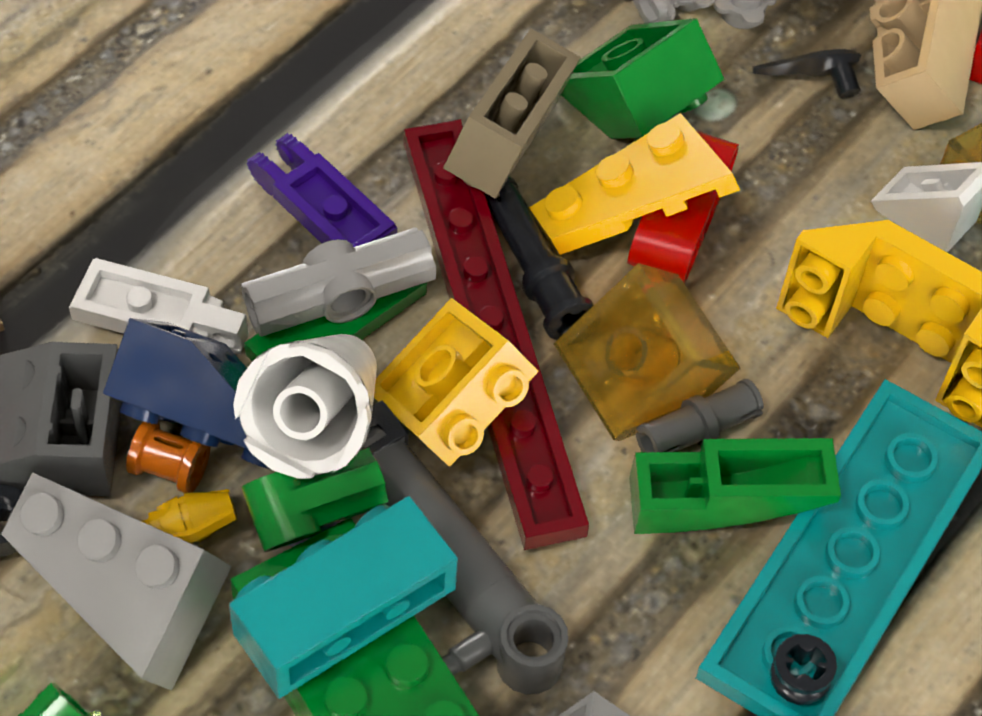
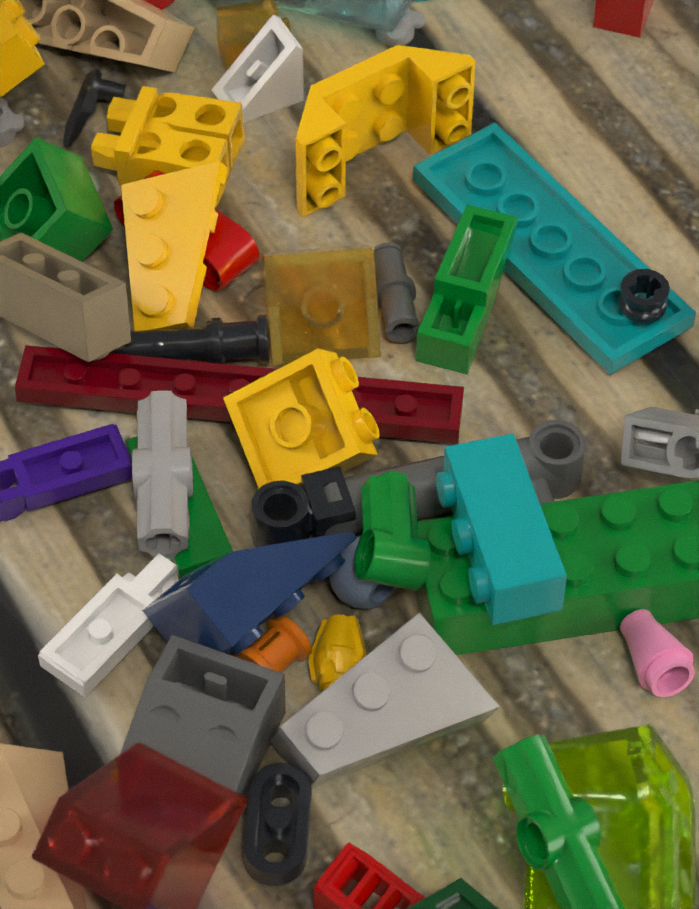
camera: 65 degrees left, 5 degrees down
white cone [233,334,377,479] -> none
none -> yellow hips [91,86,245,208]

